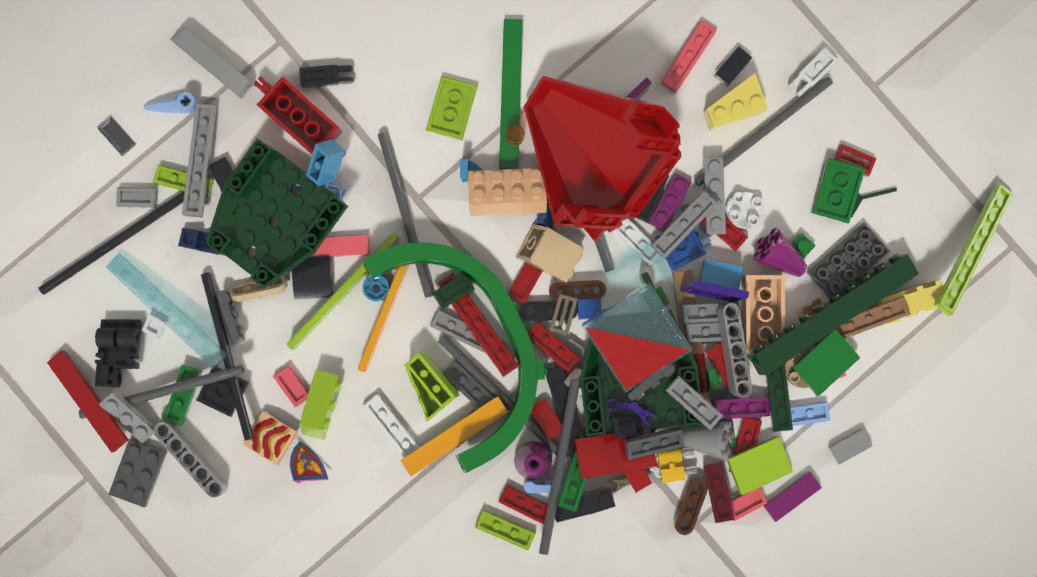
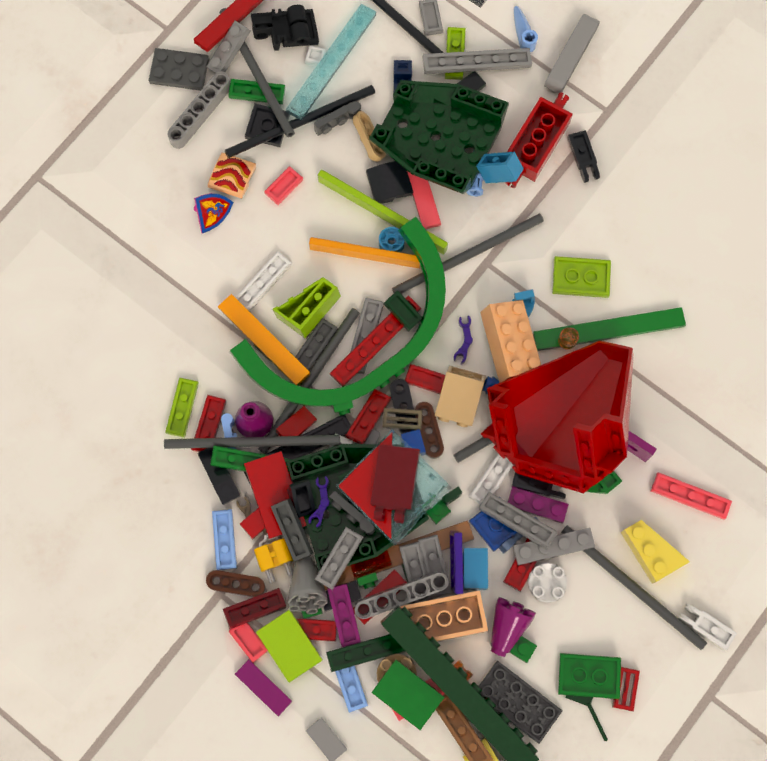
camera: 85 degrees right, 10 degrees down
lime wedge [299,370,342,440] -> none
black tile [714,46,753,87] -> none
none -> light blue tile [212,509,237,570]
none -> dark red tile [371,445,420,524]
none -> dark purple piece [454,316,473,365]

